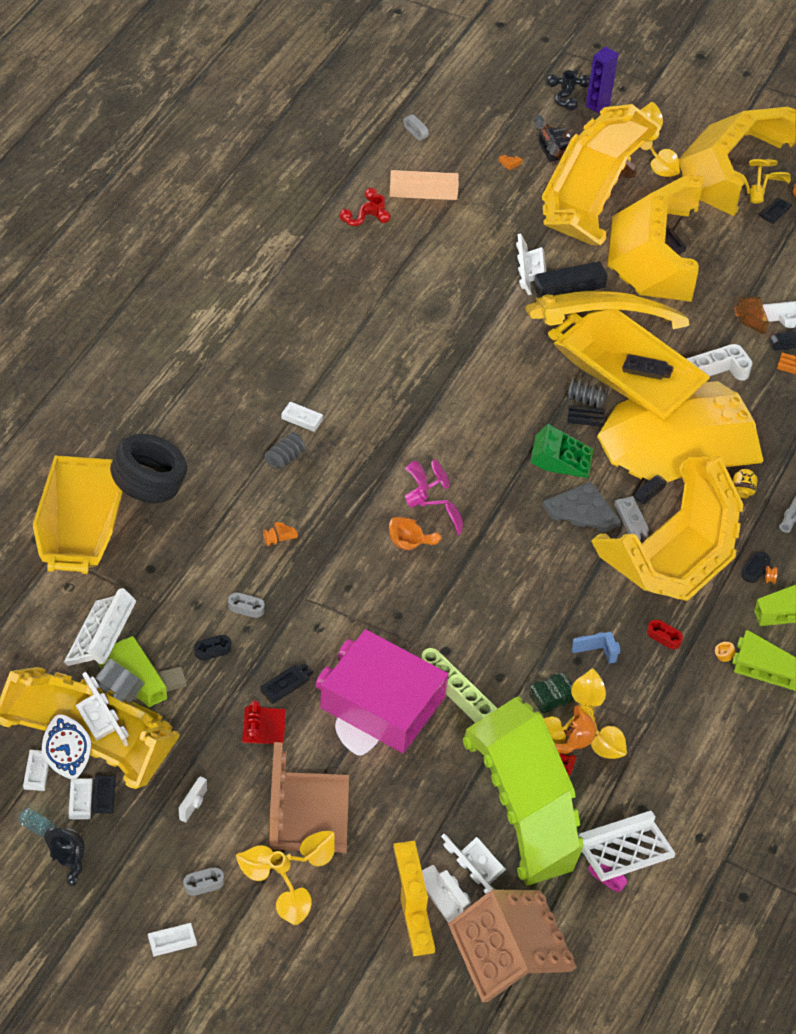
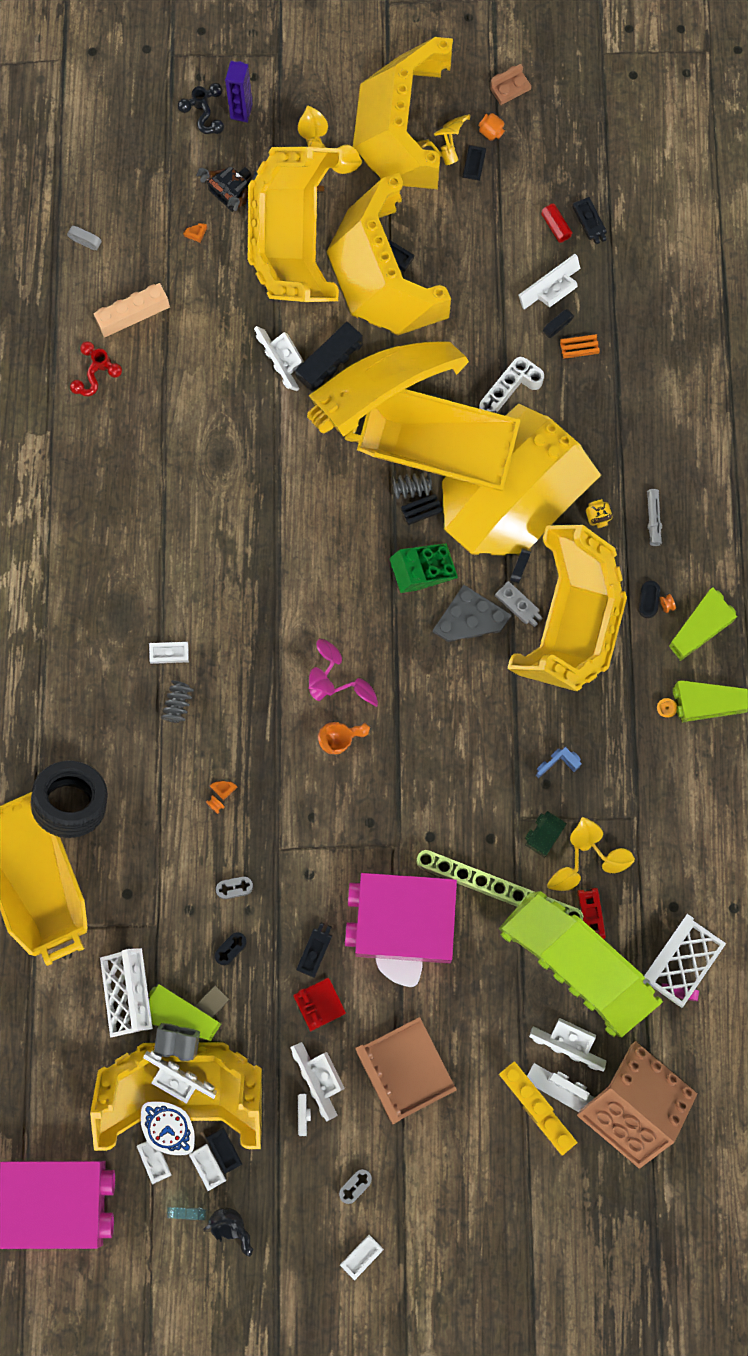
camera: 25 degrees left, 25 degrees up
yellow plant [236,831,335,925] -> none
orange piece [554,705,596,754] -> none
black hinge [622,354,674,380] -> none
red beam [647,620,683,649] -> none
clear orange slope [735,297,769,335] -> none
none -> white bracket [290,1042,345,1122]

